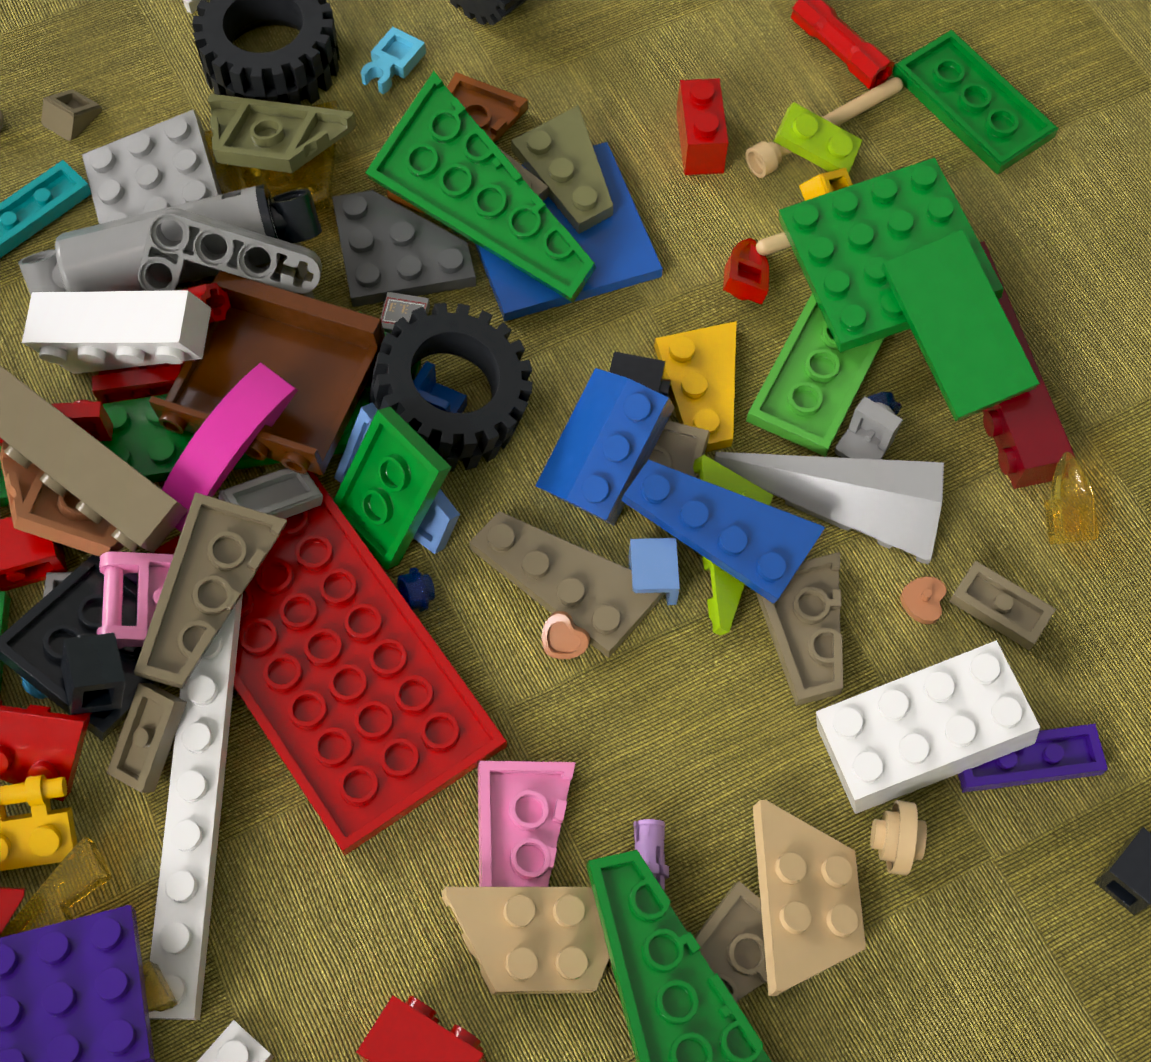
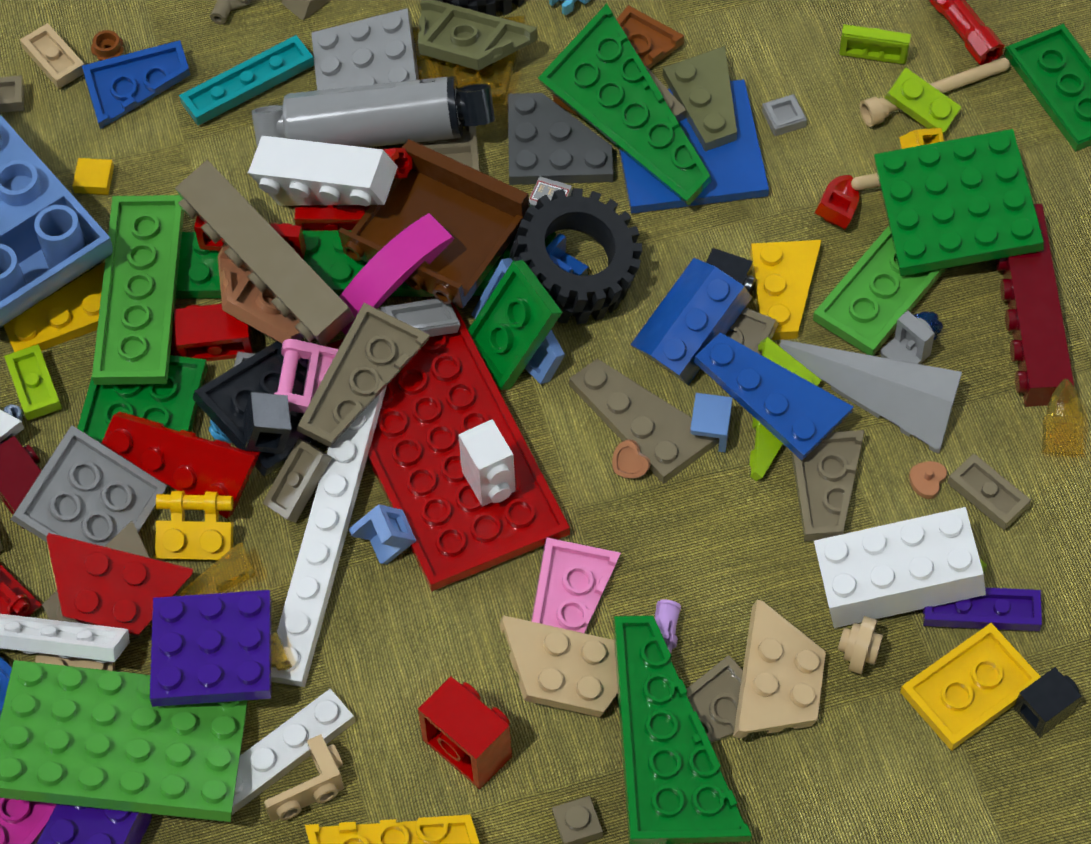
camera: 15 degrees right, 5 degrees down
light grey beam [138,208,322,294] -> none
clear blue plate [397,567,435,612] -> none
red brick [676,78,729,175] -> none
green tile [881,229,1040,422] -> none
none -> medium blue panel [349,504,416,565]
none -> white brick [458,419,516,507]
none -> light grey tile [762,94,807,136]
none -> lime plate [839,24,911,64]
none -> yellow plate [900,623,1041,751]

